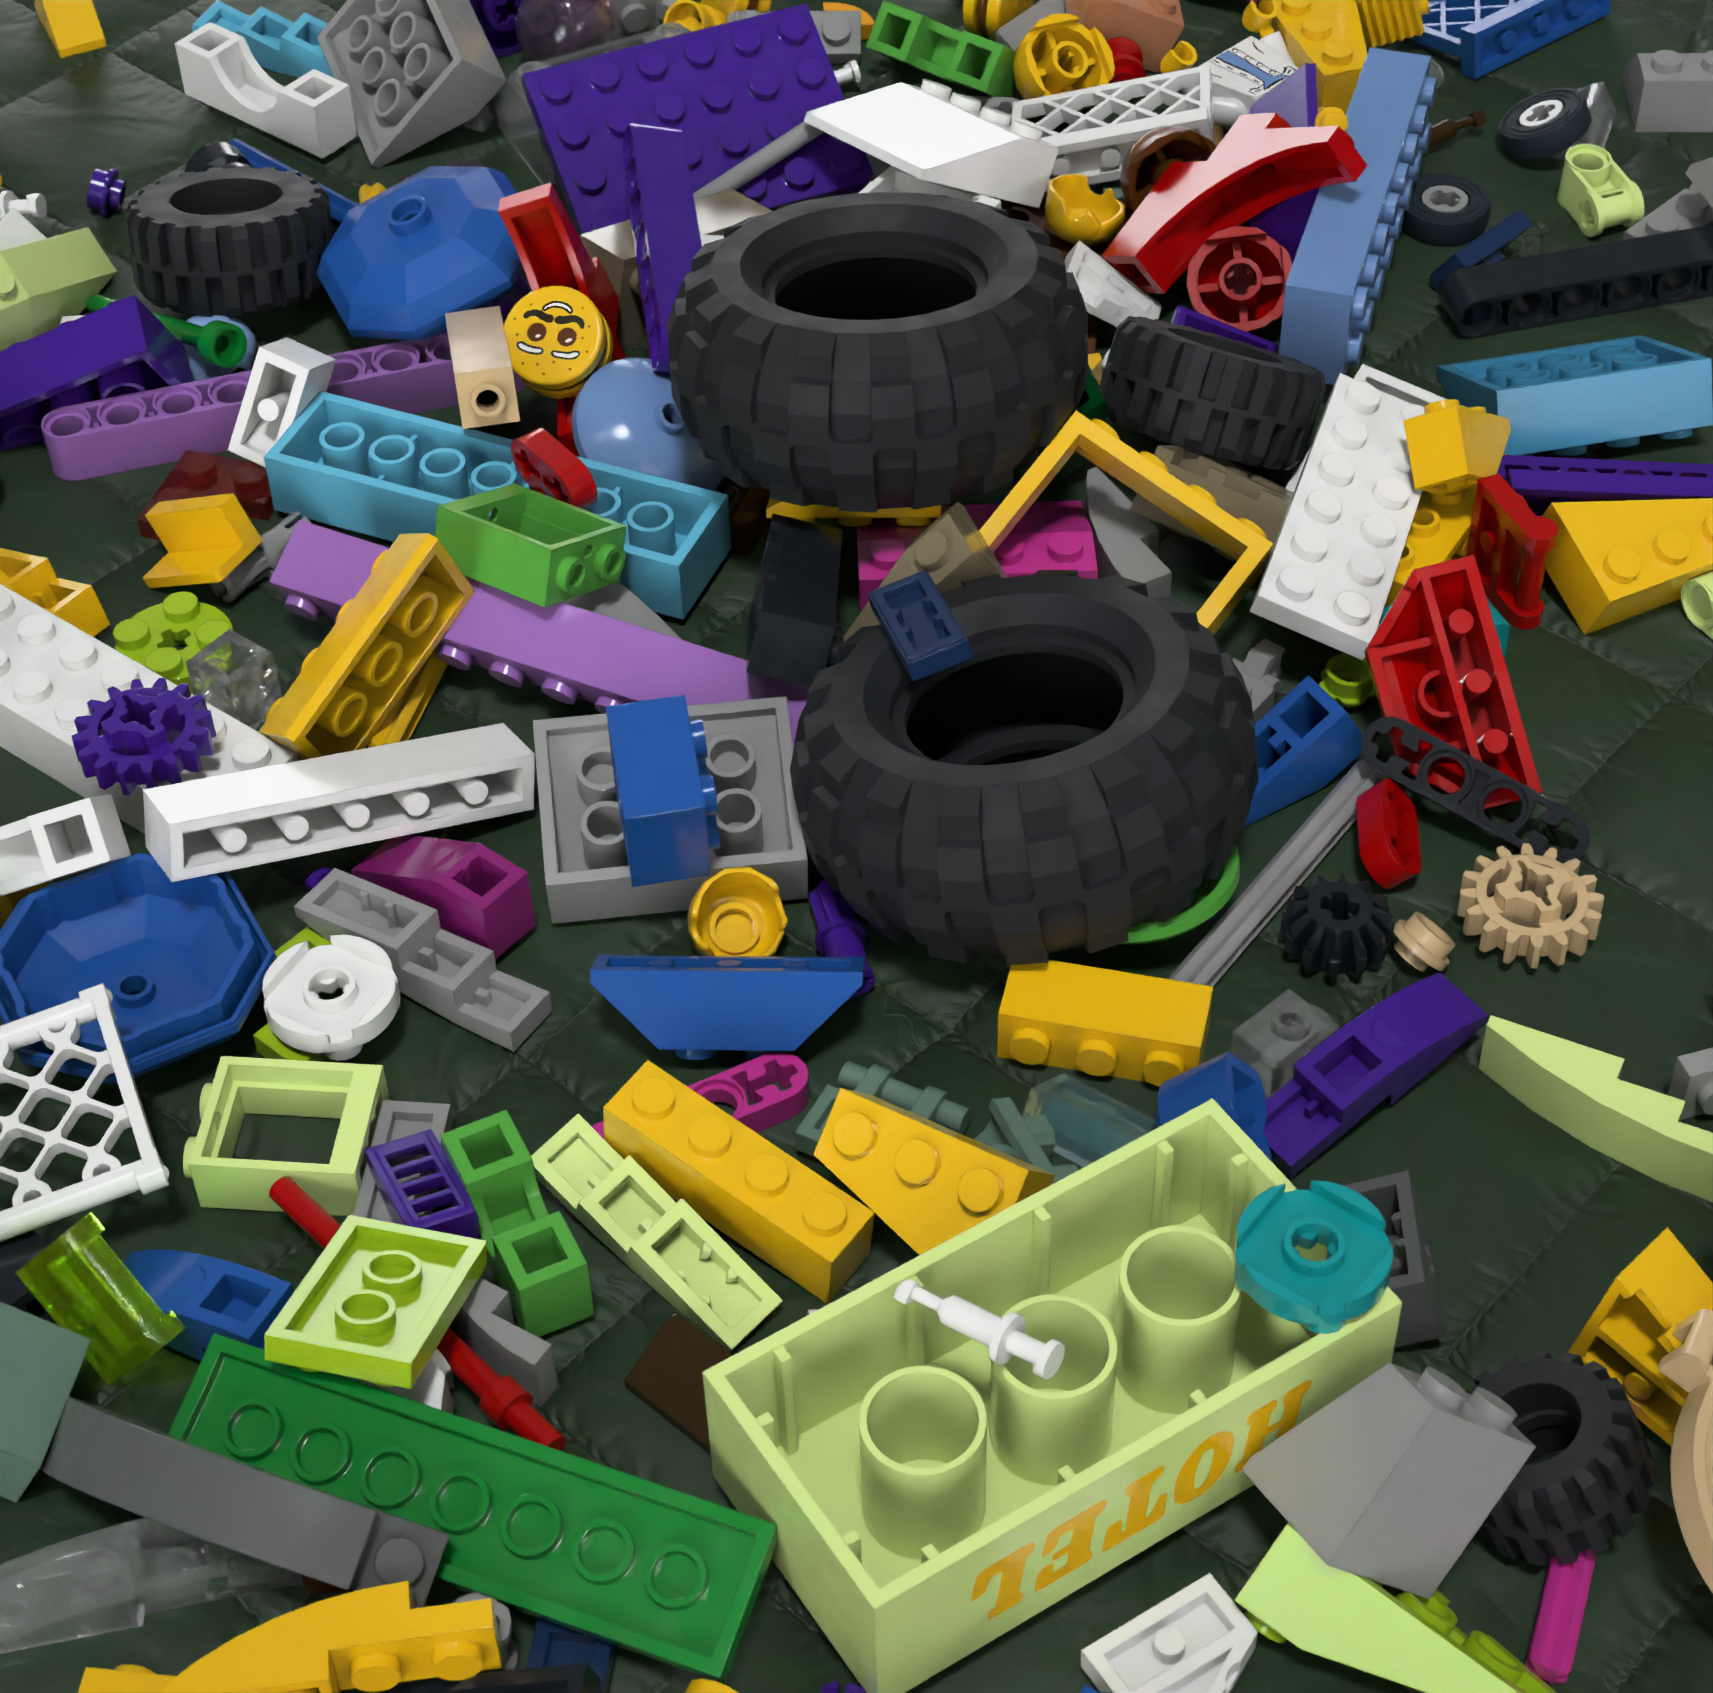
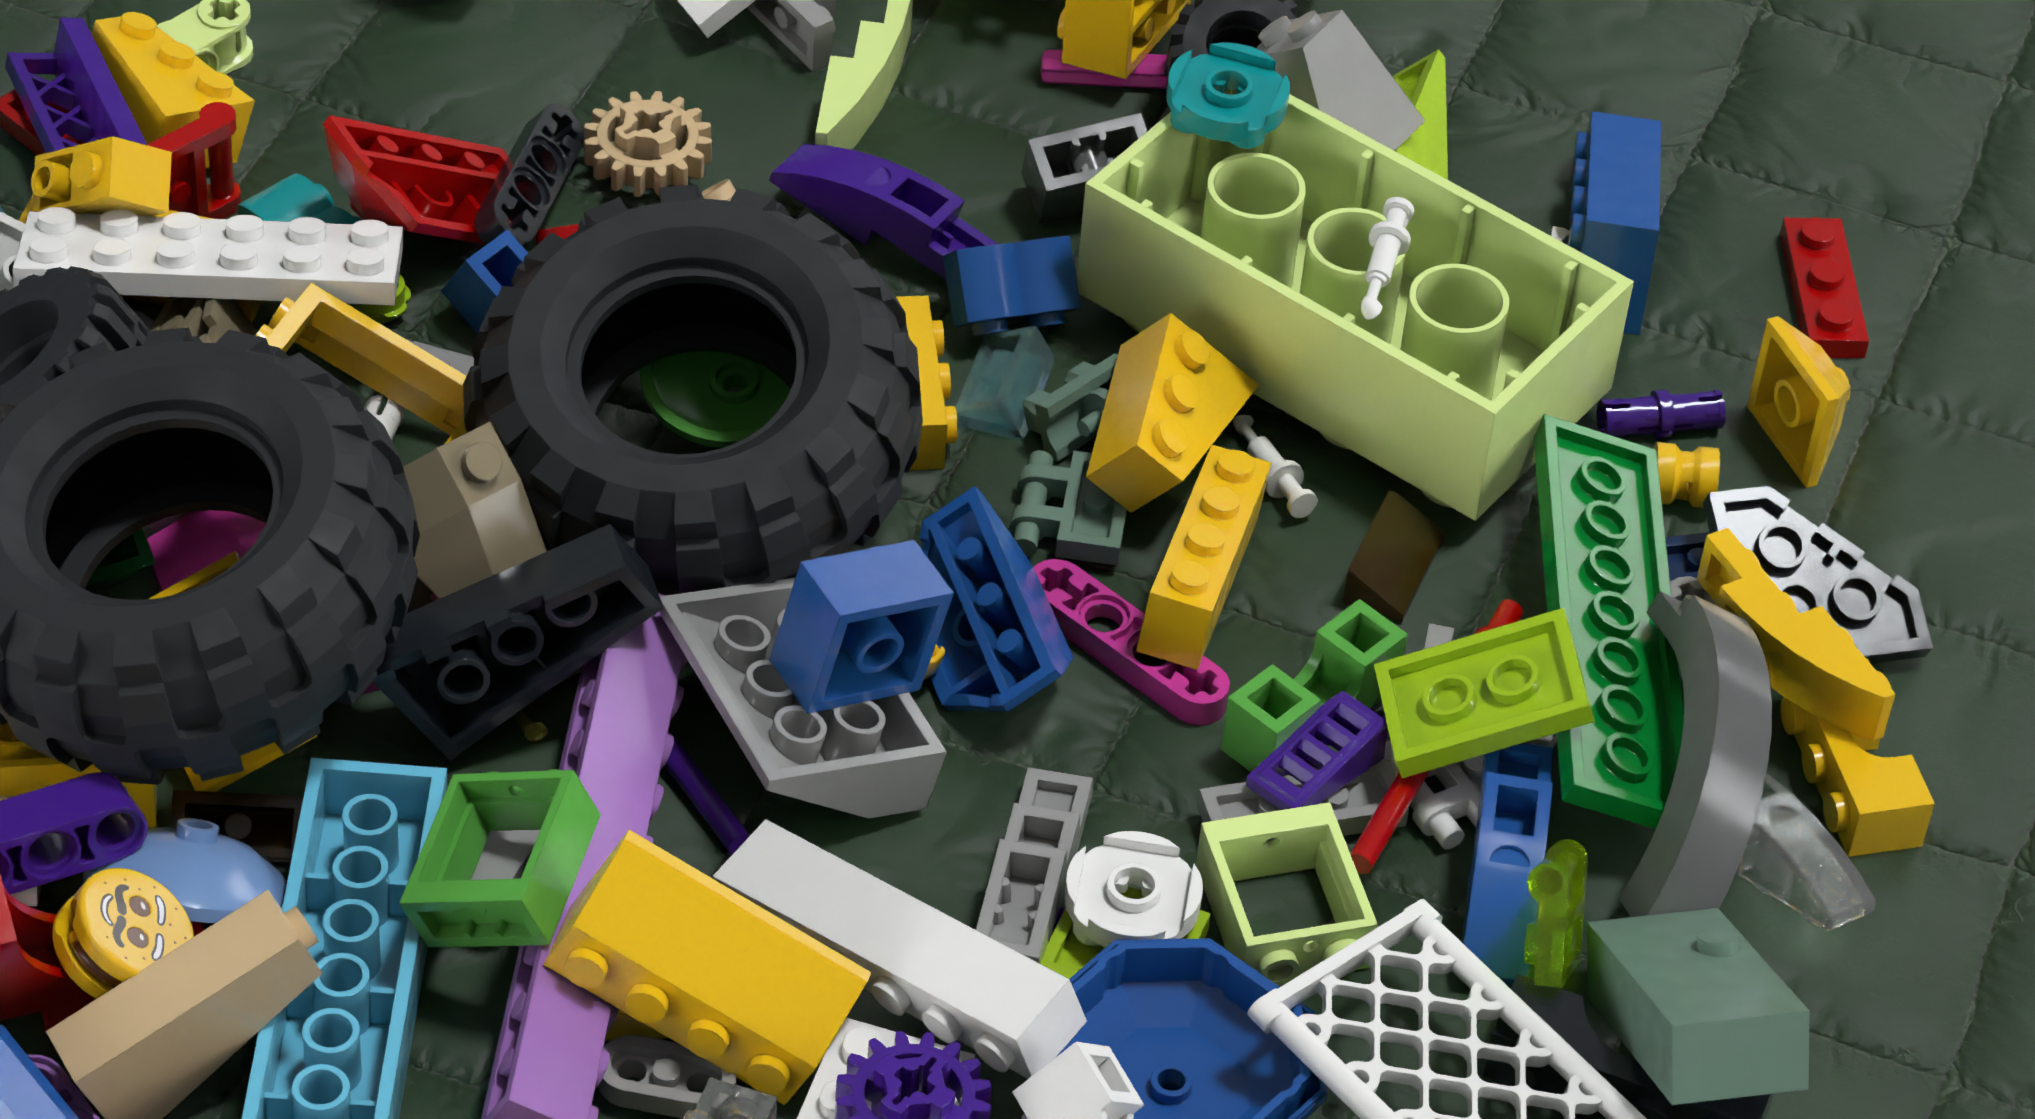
camera: 115 degrees left, 0 degrees up
magenta slope [351,835,535,960] -> none
red beam [511,428,598,509] -> none
yellowish green slope [531,1113,783,1352] -> none
dark blue plate [867,570,973,682] -> none
clear brick [1231,989,1340,1100] -> none

